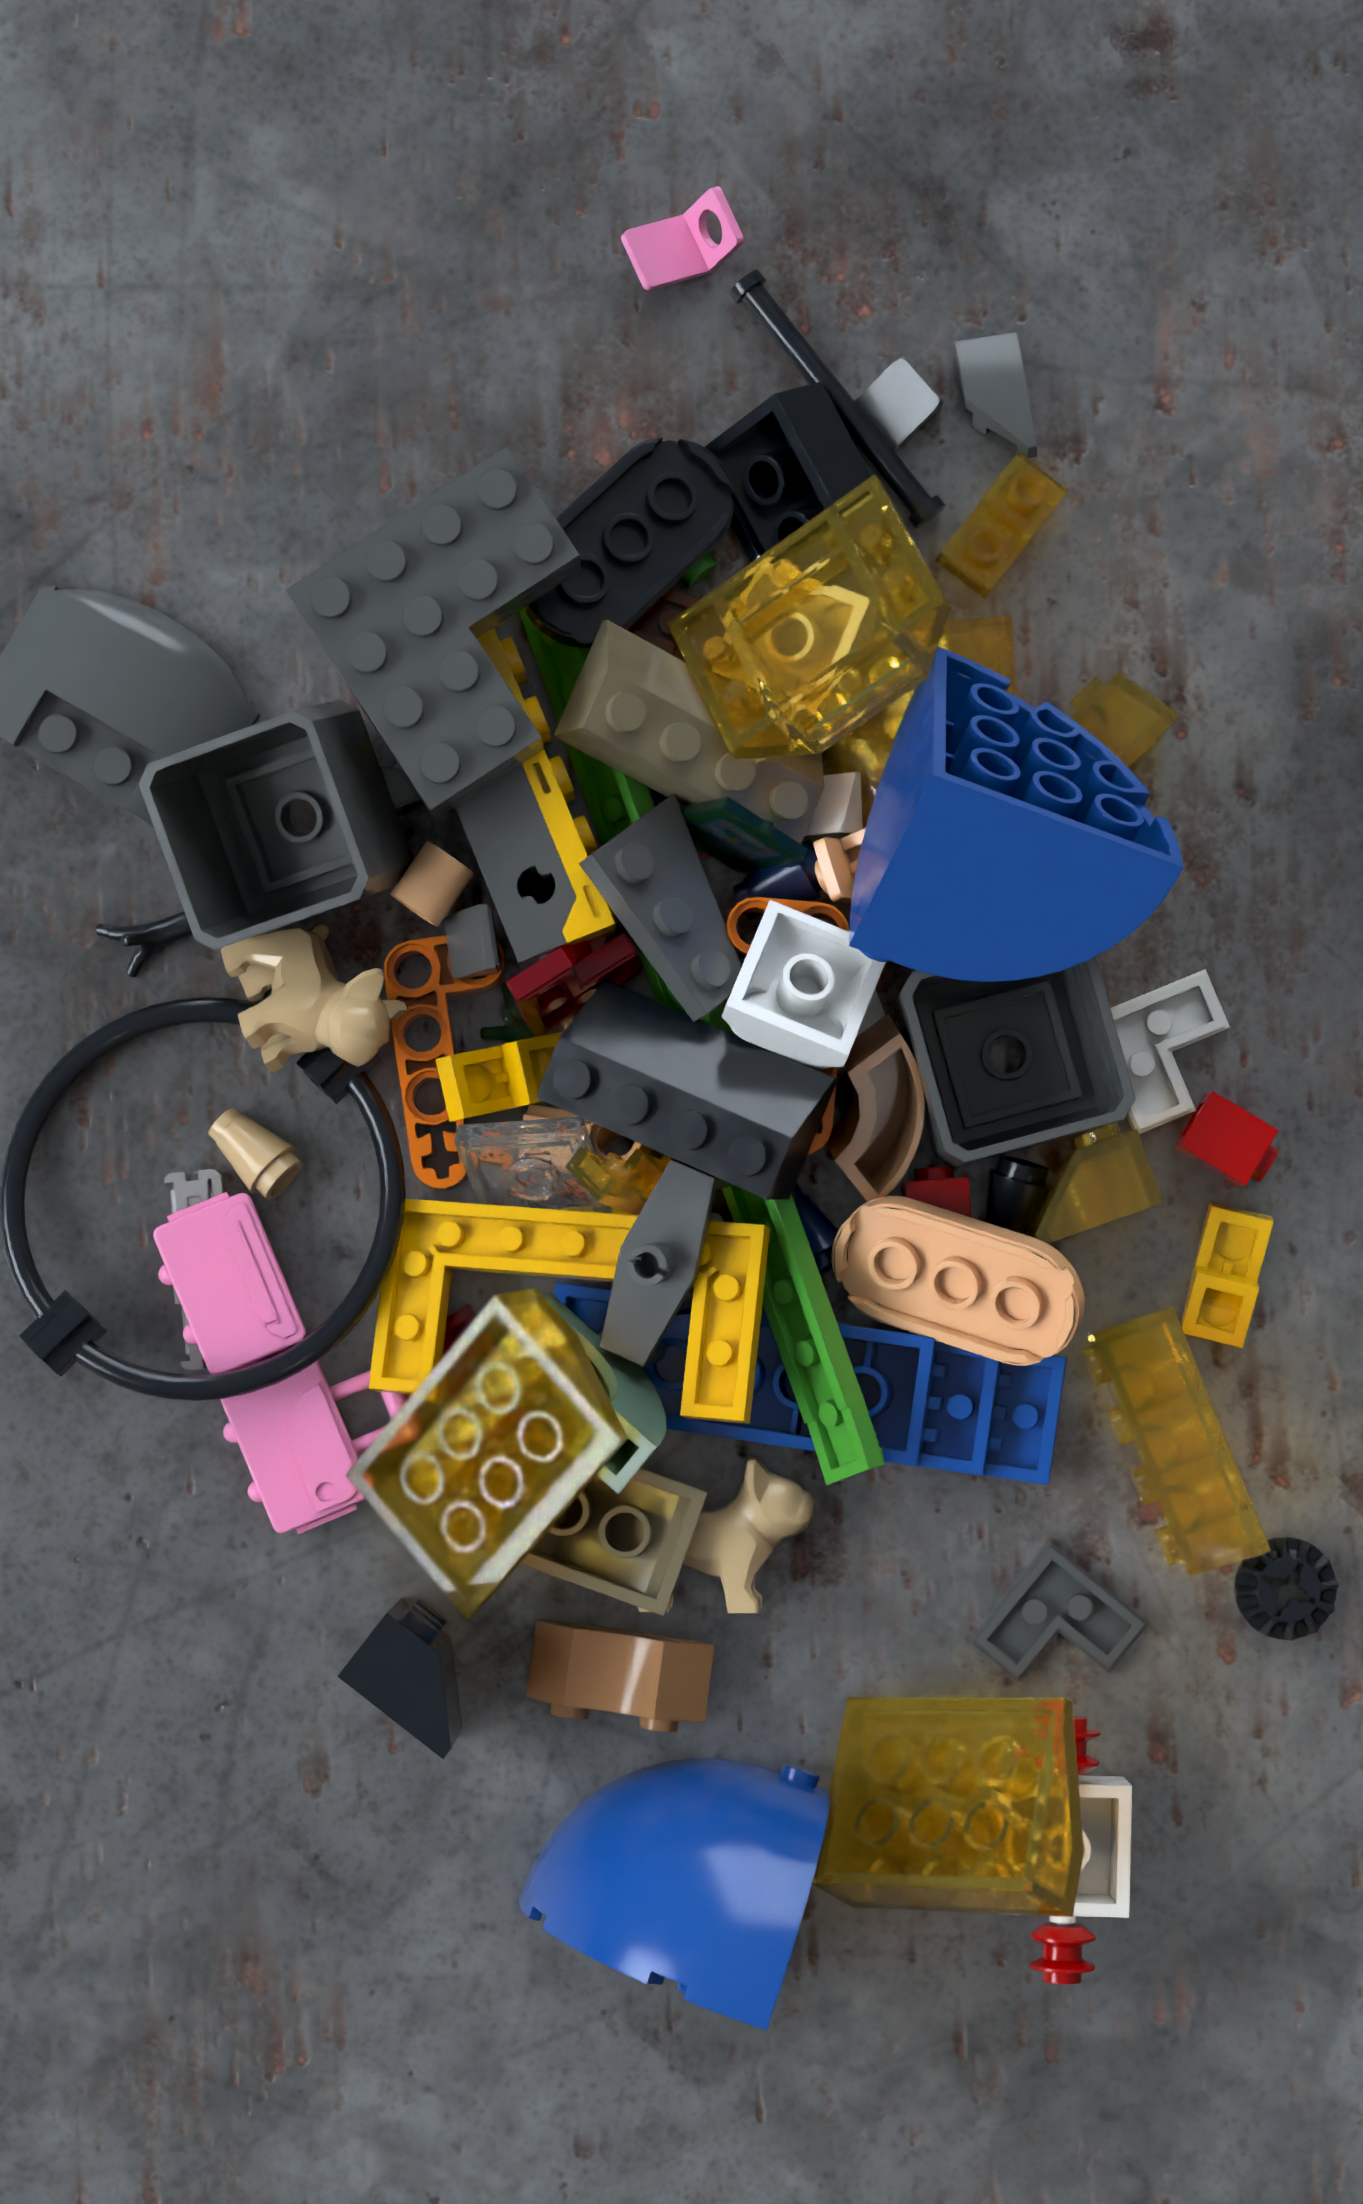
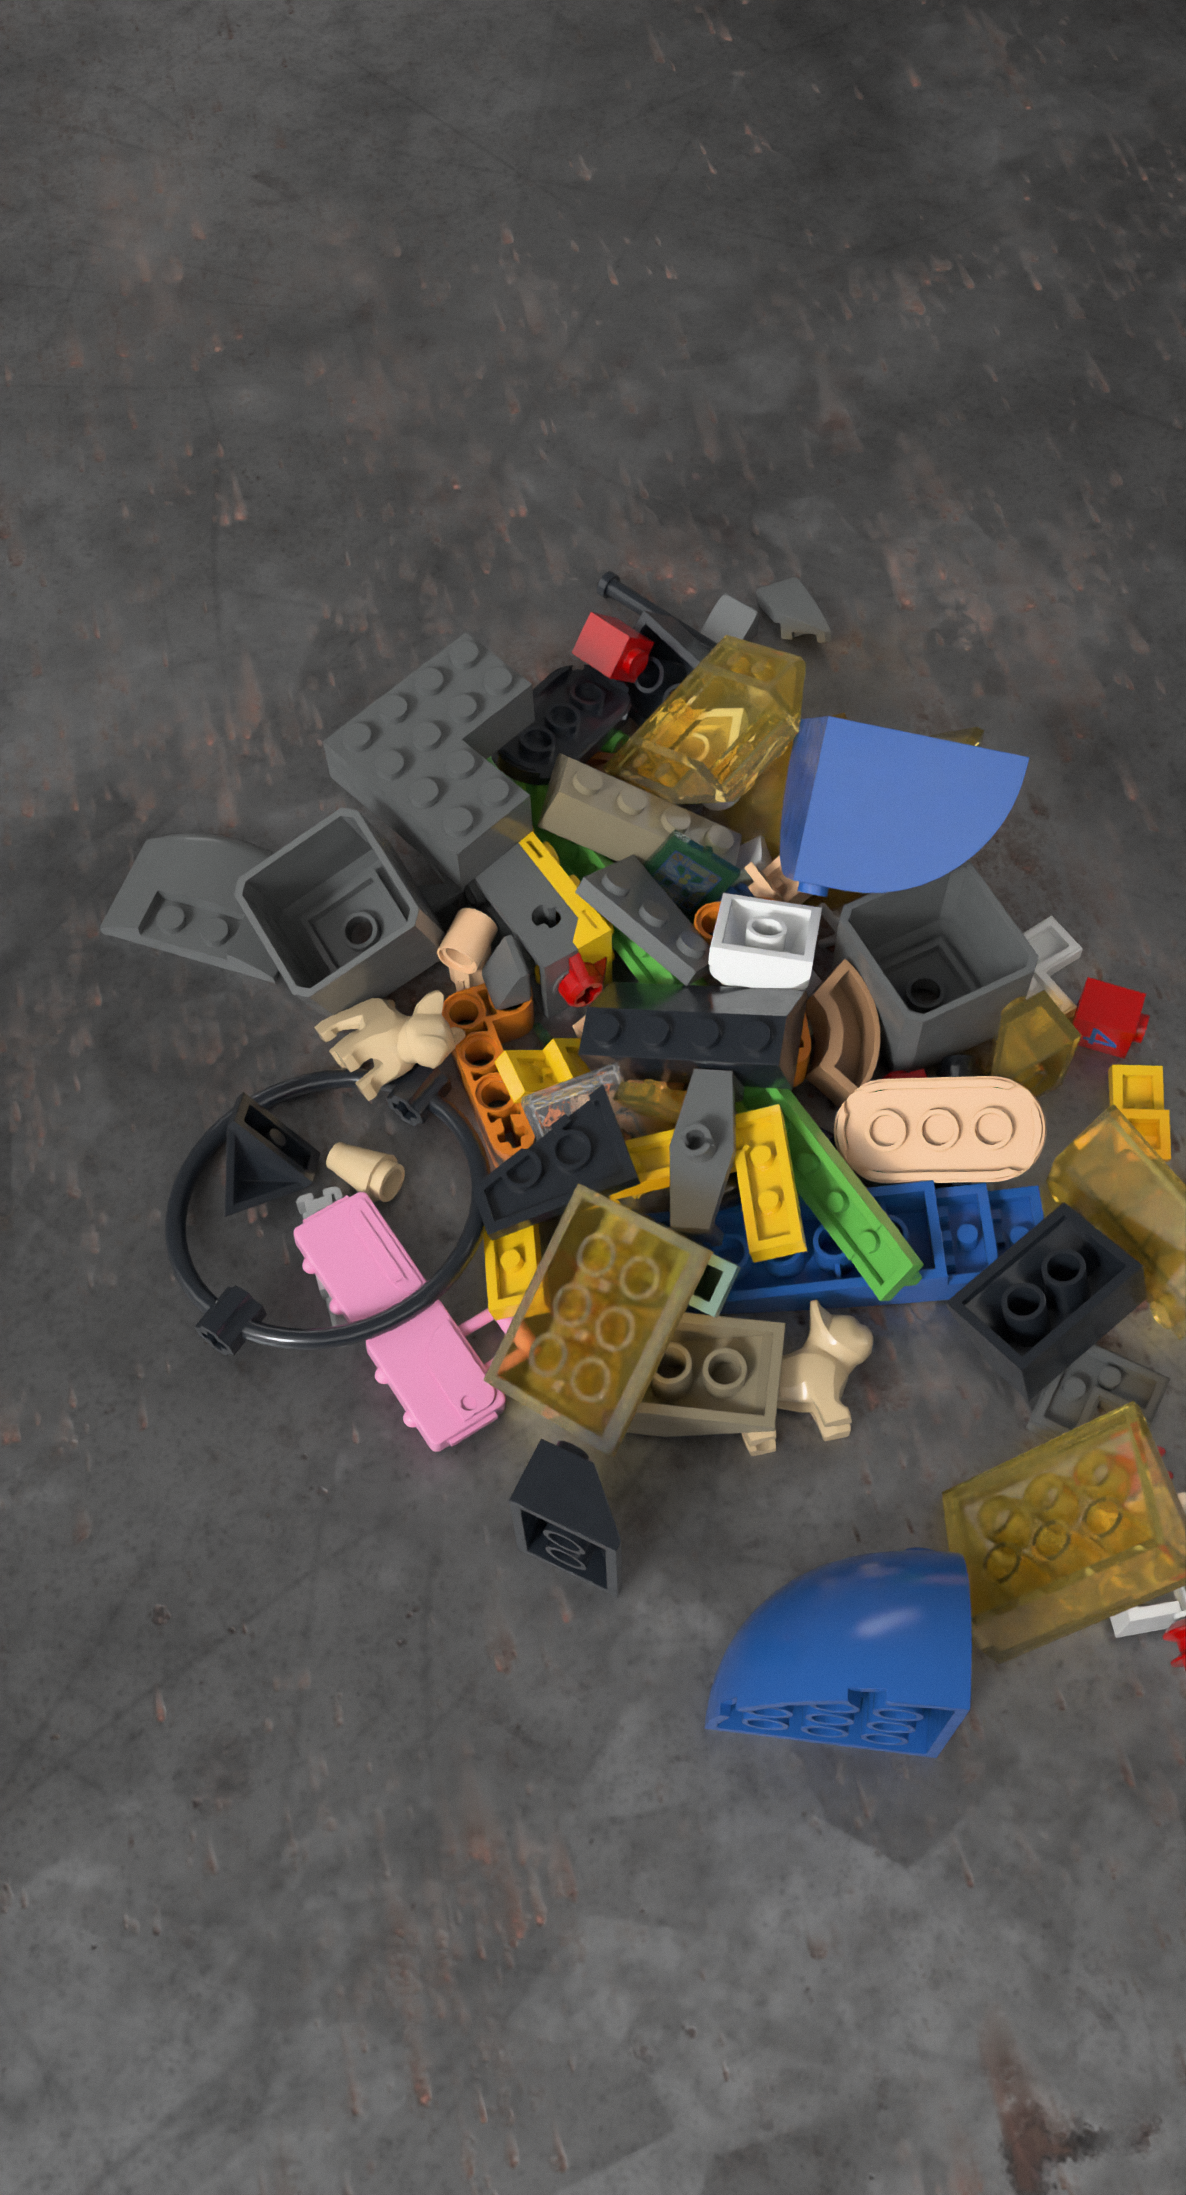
camera: 10 degrees left, 25 degrees down
black bar [96,912,193,977] -> none
dark red tile [506,932,643,1037] -> none
medium nougat brick [526,1620,715,1732] -> none
bright pink bracket [621,186,744,291] -> none
clear yellow slope [935,452,1069,599] -> none
none -> black slope [224,1092,321,1217]
none -> black wing [472,1084,641,1241]
none -> red brick [571,612,655,683]
none -> black slope [946,1202,1147,1401]

